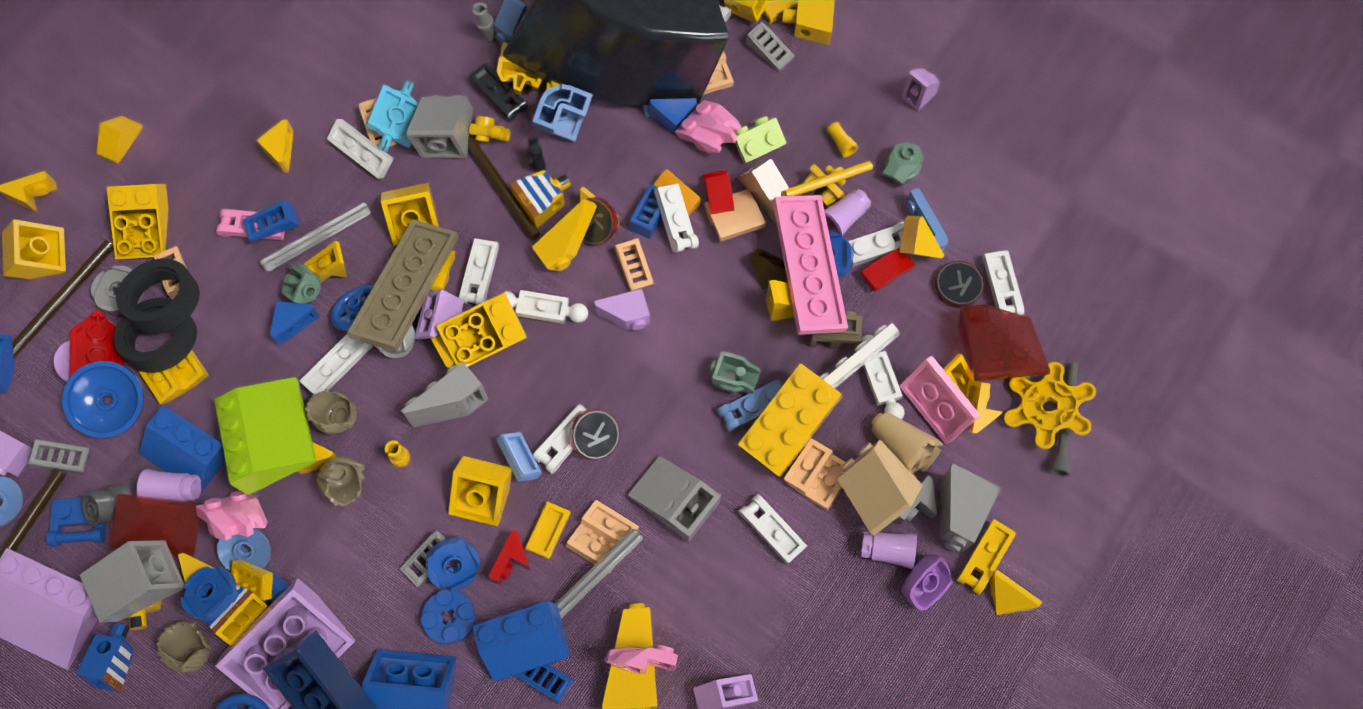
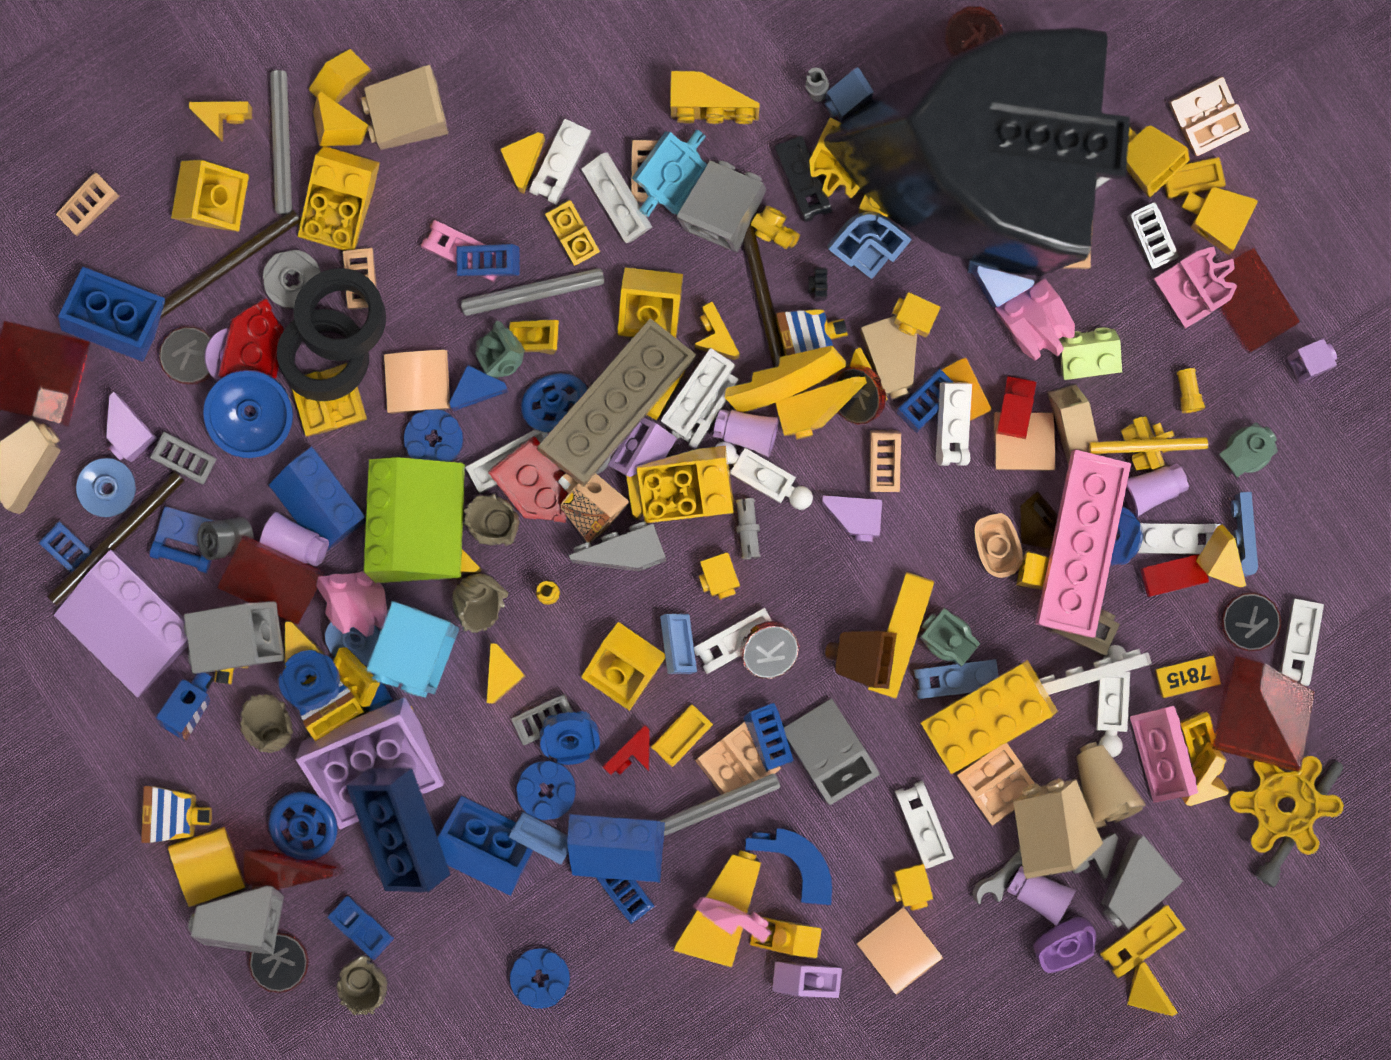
camera: 25 degrees right, 15 degrees up
none -> black tile [159,326,211,385]
none -> light grey axle [270,70,292,214]
none -> yellow slope [313,92,368,146]
none -> tan slope [361,65,449,150]
none -> medium azure hose [367,602,460,698]
none -> light nougat slope [384,350,451,414]
none -> blue plate [404,409,464,462]
none -> yellow slope [487,643,526,704]
none -> tile [488,436,569,523]
none -> medium blue tile [509,812,568,865]
none -> white plate [529,119,591,204]
none -> yellow slope [545,200,600,266]
none -> light nougat torso [558,473,629,543]
none -> white plate [661,348,735,439]
none -> yellow slope [671,71,760,124]
none -> yellow slope [695,302,740,360]
none -> yellow brick [699,552,740,600]
none -> lavender plant [713,409,779,457]
none -> yellow slope [724,346,846,412]
none -> light grey pin [736,498,761,560]
none -> blue slope [743,703,794,772]
none -> blue arch [745,828,832,905]
none -> yellow slope [750,917,822,958]
none -> reddish brown torso [825,631,897,689]
none -> light nougat slope [857,907,943,995]
none -> tan slope [860,315,917,399]
none -> yellow slope [868,572,934,699]
none -> yellow brick [891,863,933,911]
none -> yellow brick [892,292,941,338]
none -> light grey piece [973,849,1022,904]
none -> light nougat piece [974,513,1023,578]
none -> bright pink plate [1154,246,1237,329]
none -> yellow tile [1155,655,1221,698]
none -> clear red tile [1220,248,1300,353]

